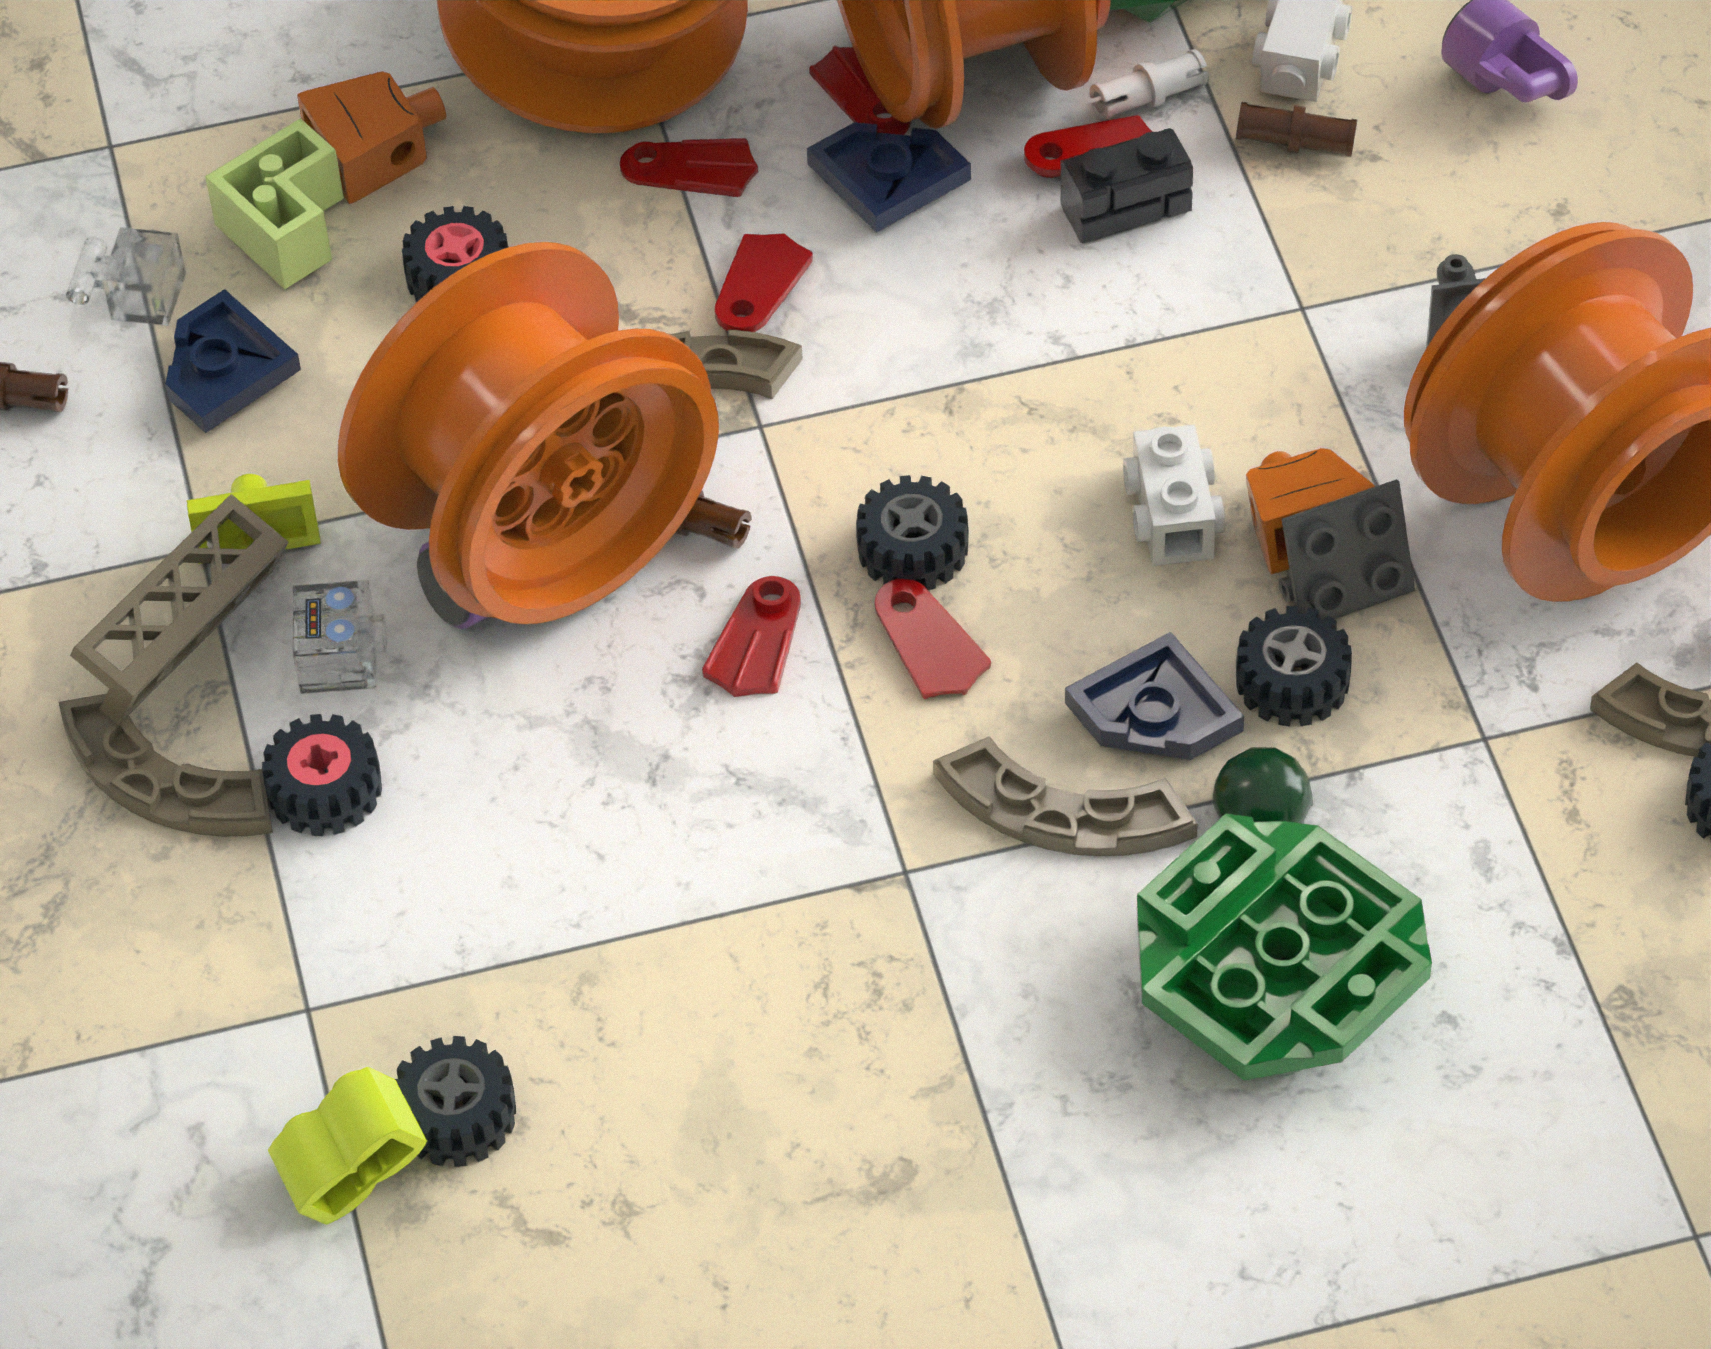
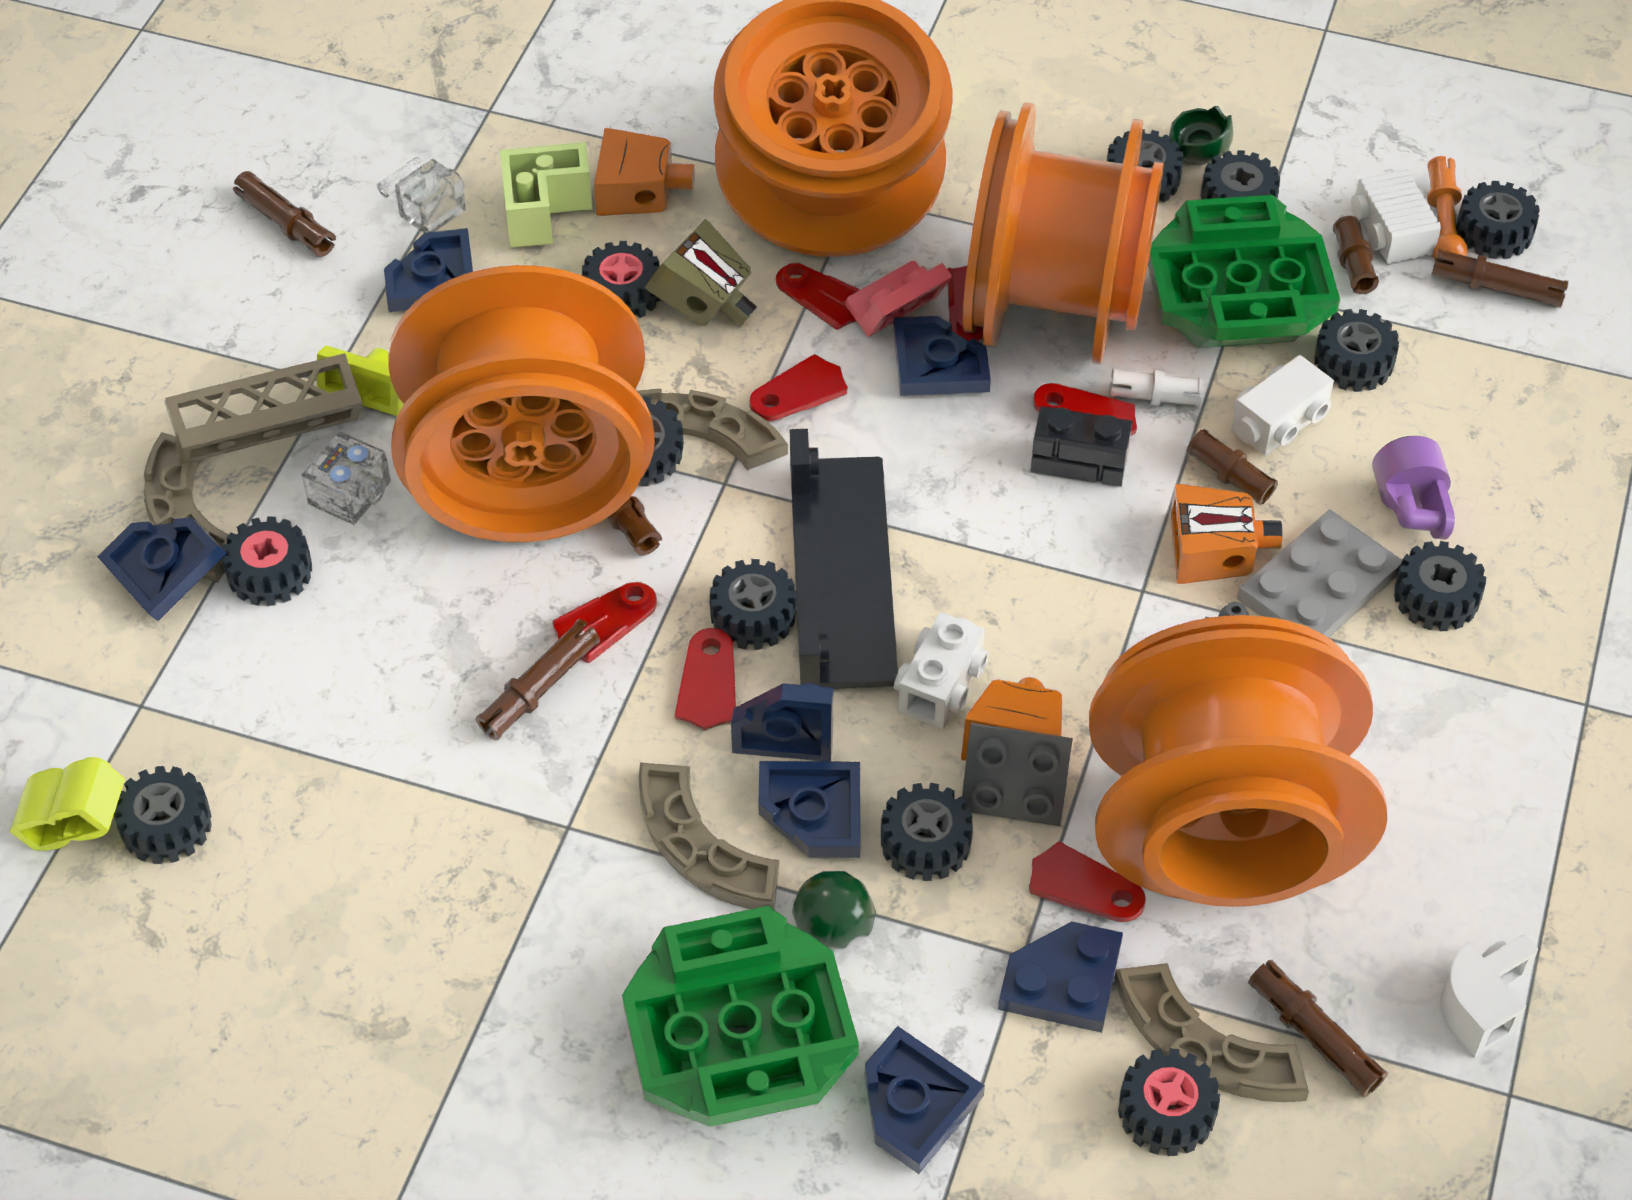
camera: 30 degrees right, 0 degrees up
none -> dark blue plate [97,517,227,621]
none -> reddish brown pin [475,619,600,741]
none -> olive torso [644,219,757,327]
none -> dark blue plate [731,683,834,761]
none -> black bracket [789,428,898,689]
none -> coral bracket [845,261,952,337]
none -> dark blue plate [864,1026,985,1174]
none -> dark blue plate [998,921,1123,1033]
none -> red piece [1029,841,1146,922]
none -> orange torso [1171,484,1283,584]
none -> light grey plate [1237,509,1402,638]
none -> black wheel [1394,541,1486,631]

